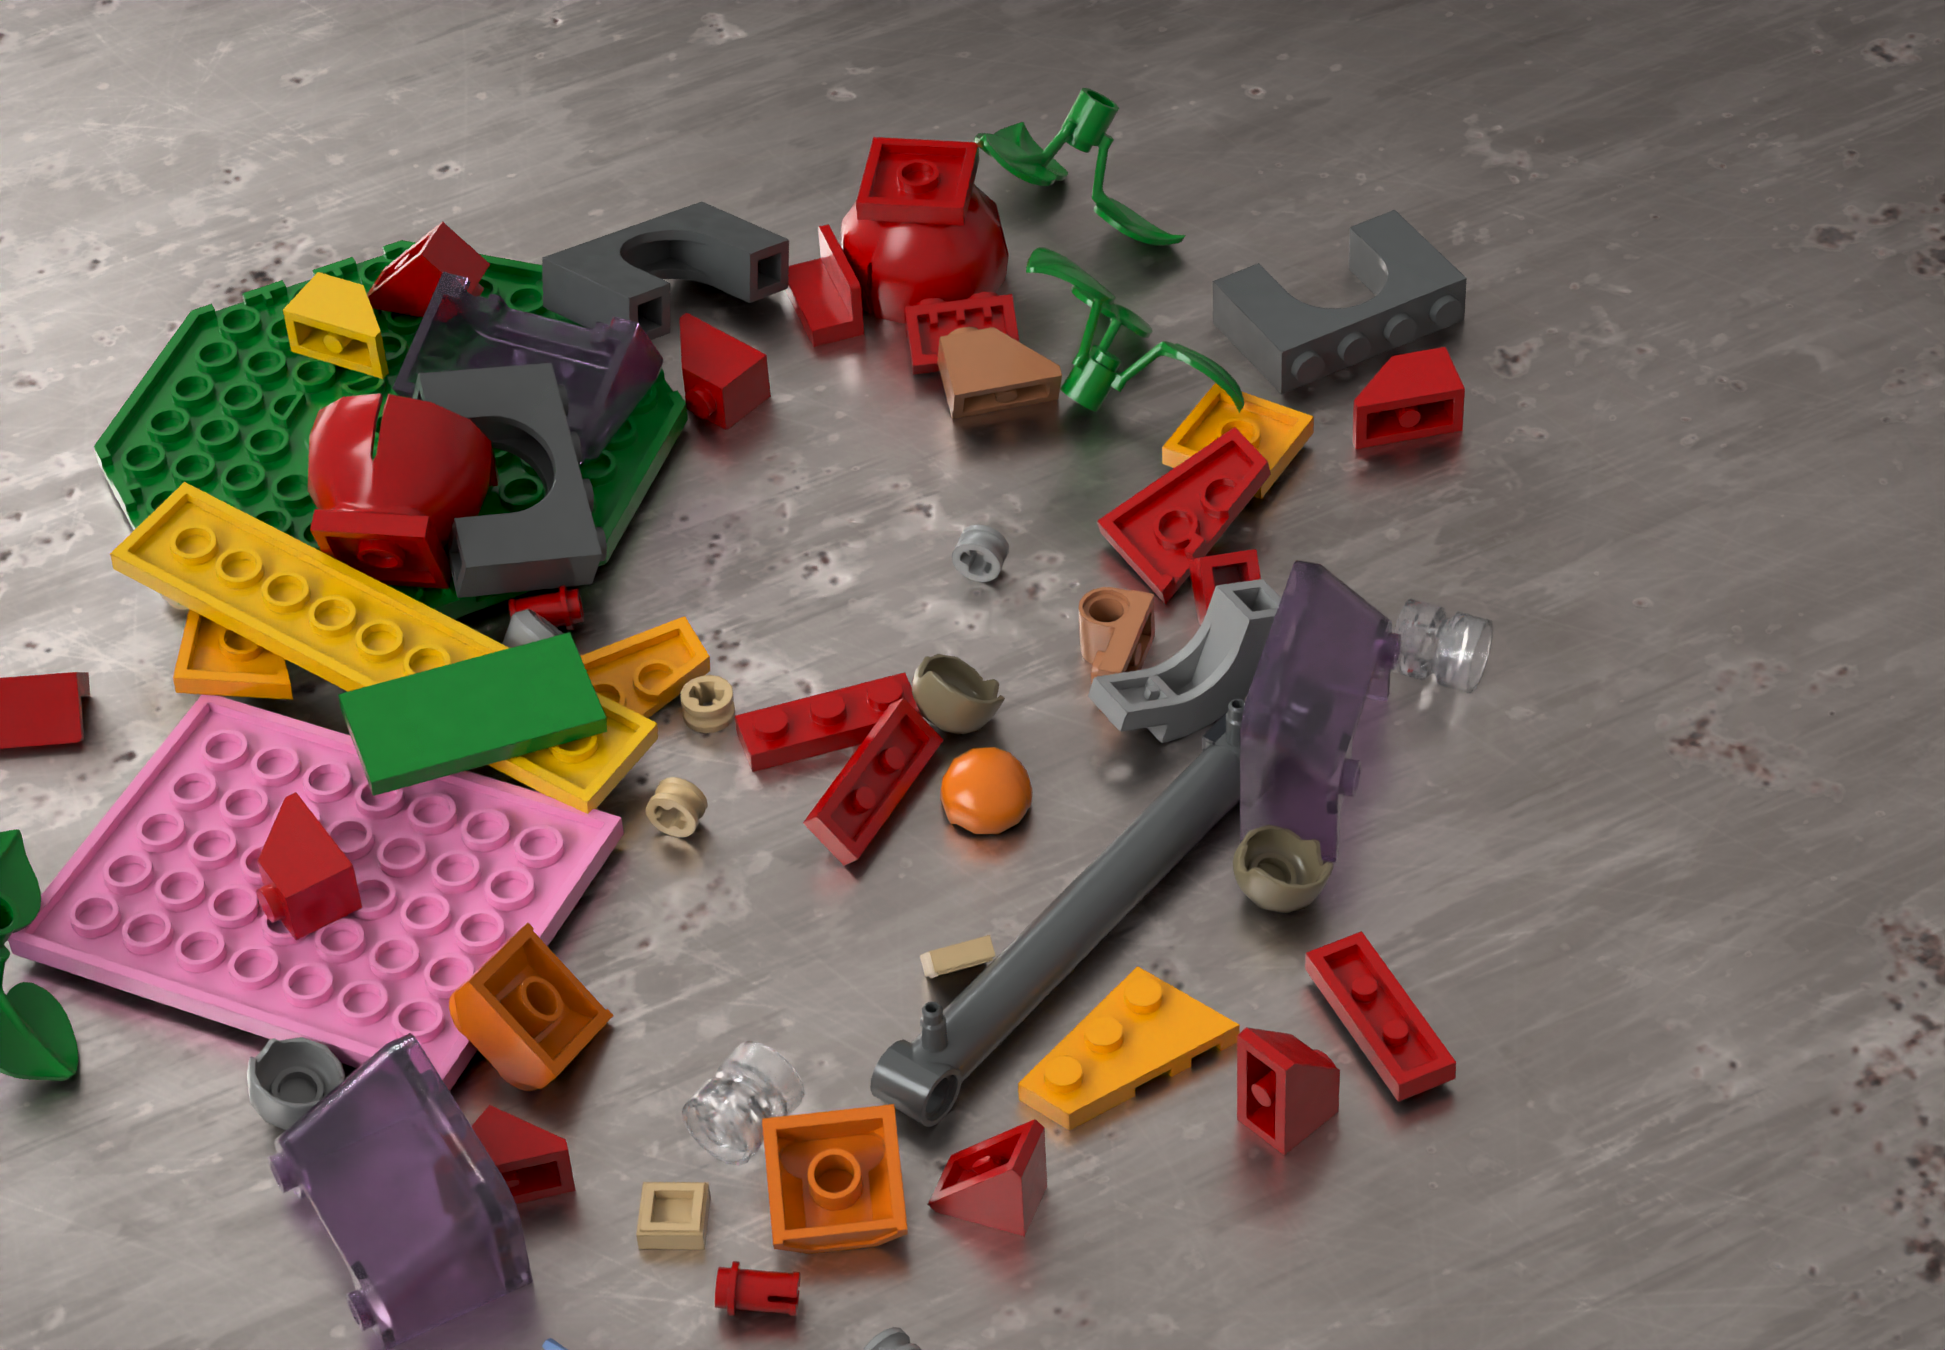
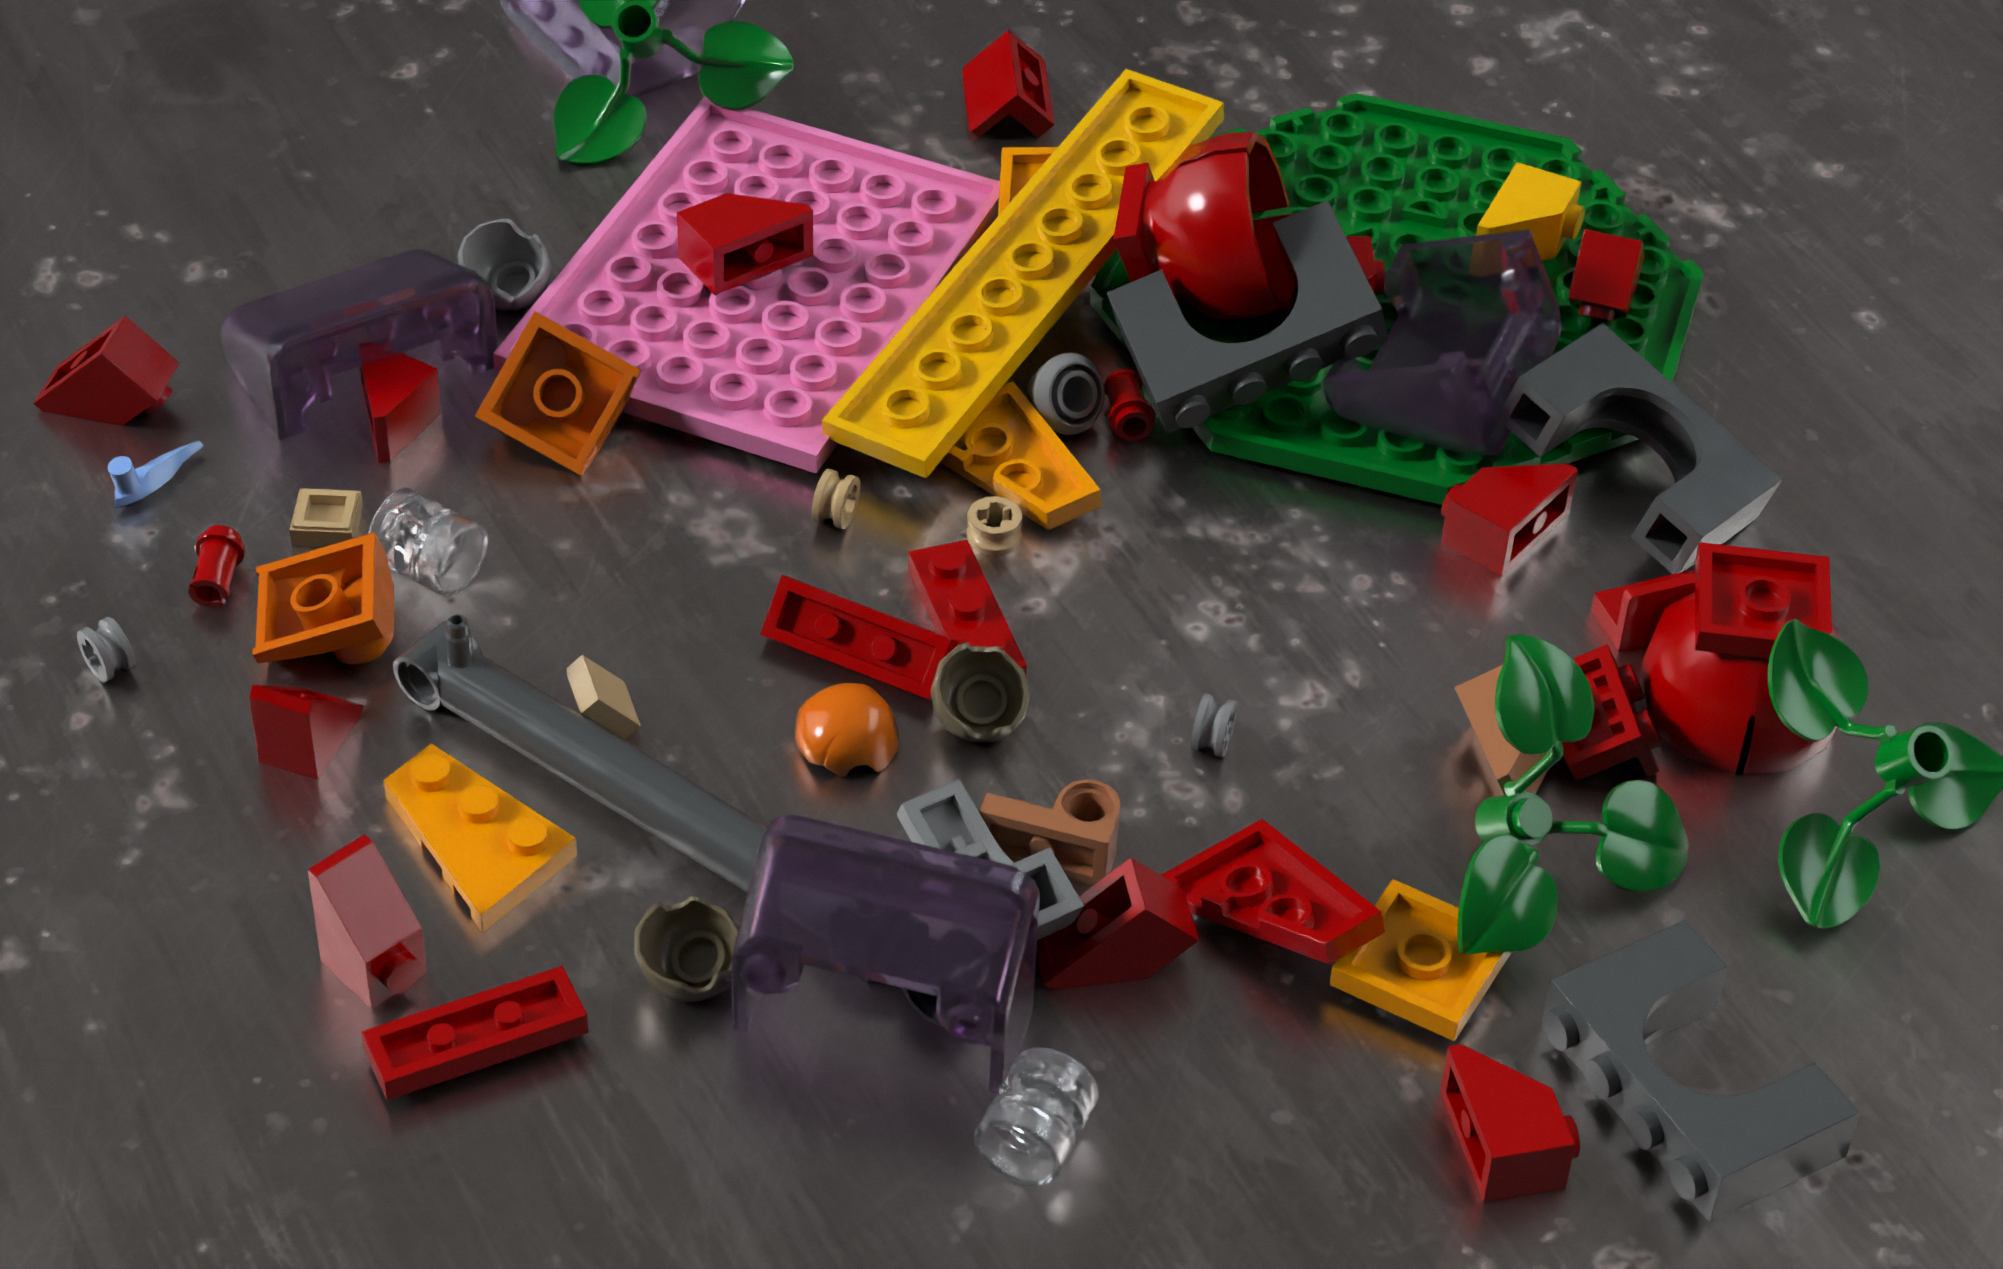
camera: 85 degrees right, 0 degrees up
green tile [338,632,607,796] -> none

